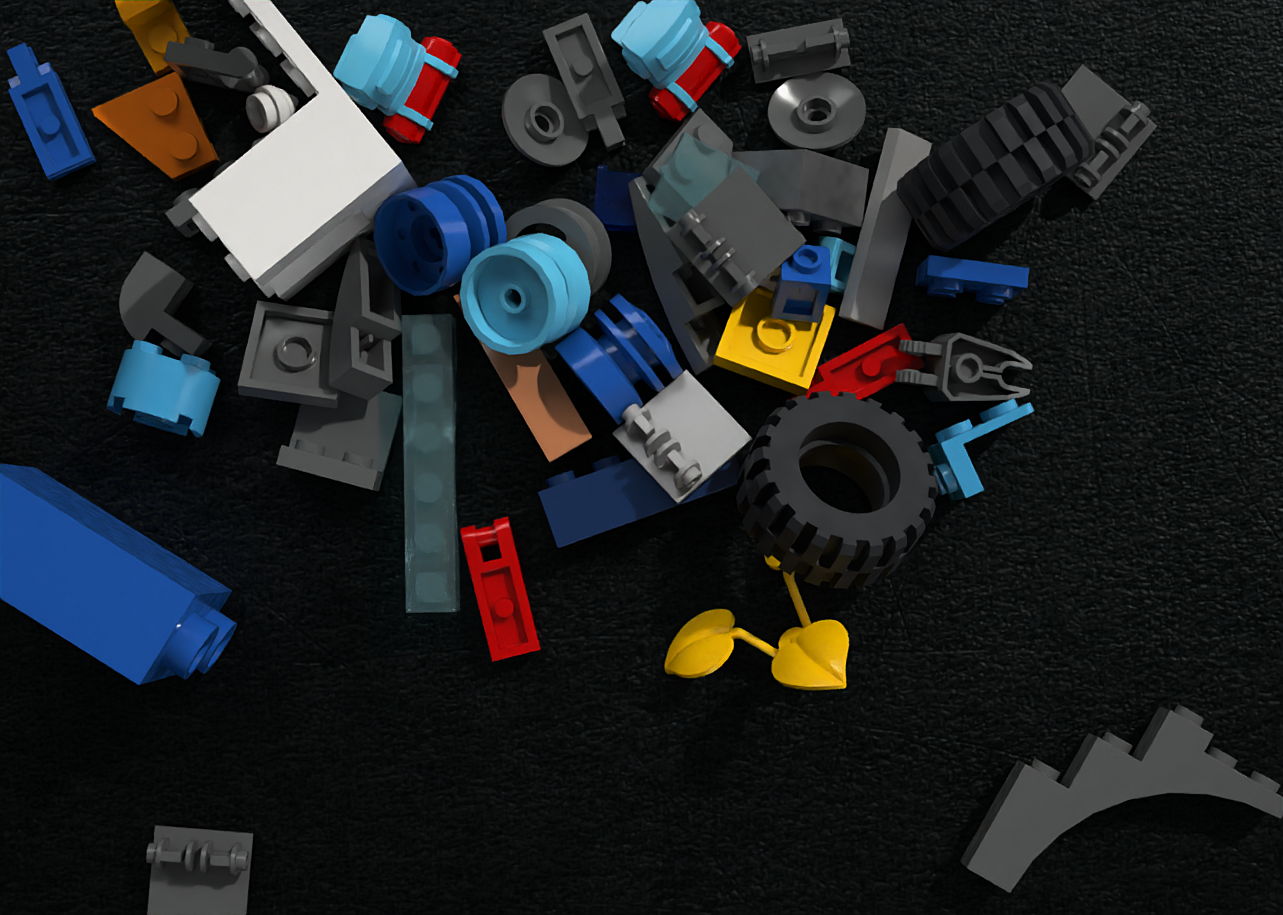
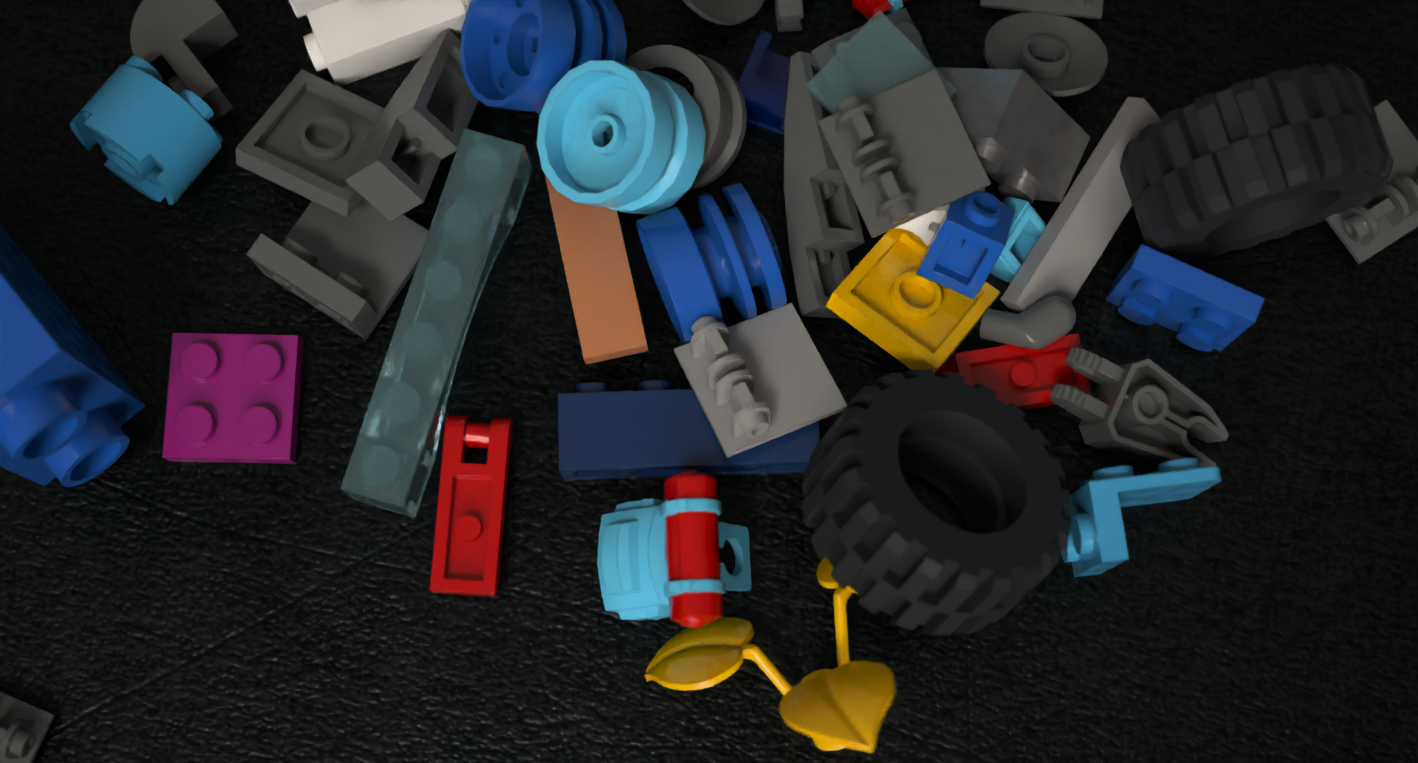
camera: 20 degrees right, 10 degrees down
none -> magenta plate [162,333,304,464]
none -> medium azure piece [597,470,752,628]
none -> dark grey arm [980,296,1076,350]

